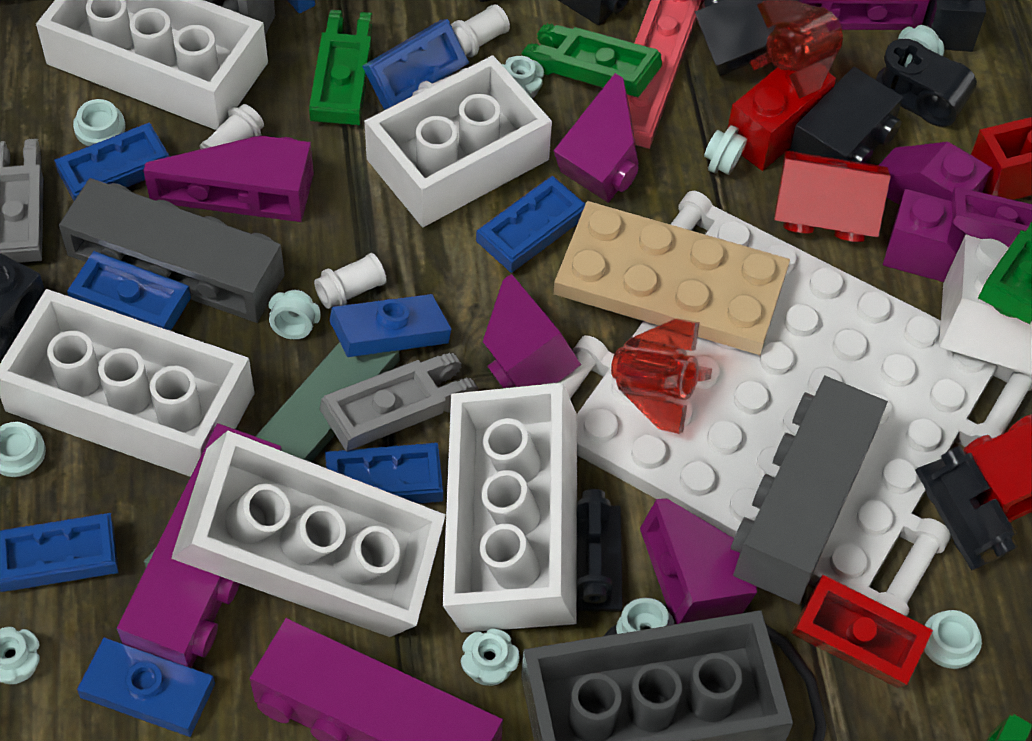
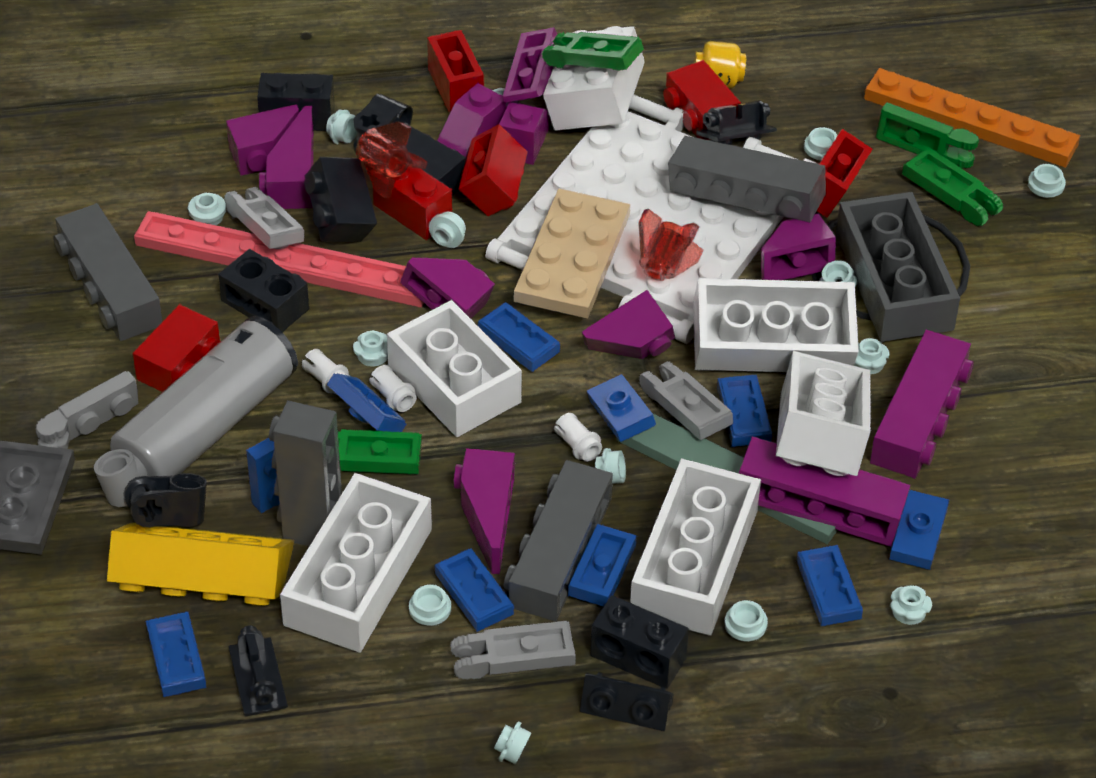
camera: 90 degrees left, 10 degrees down
white pin [200,104,264,149] -> none
green hinge [521,23,662,98] -> none

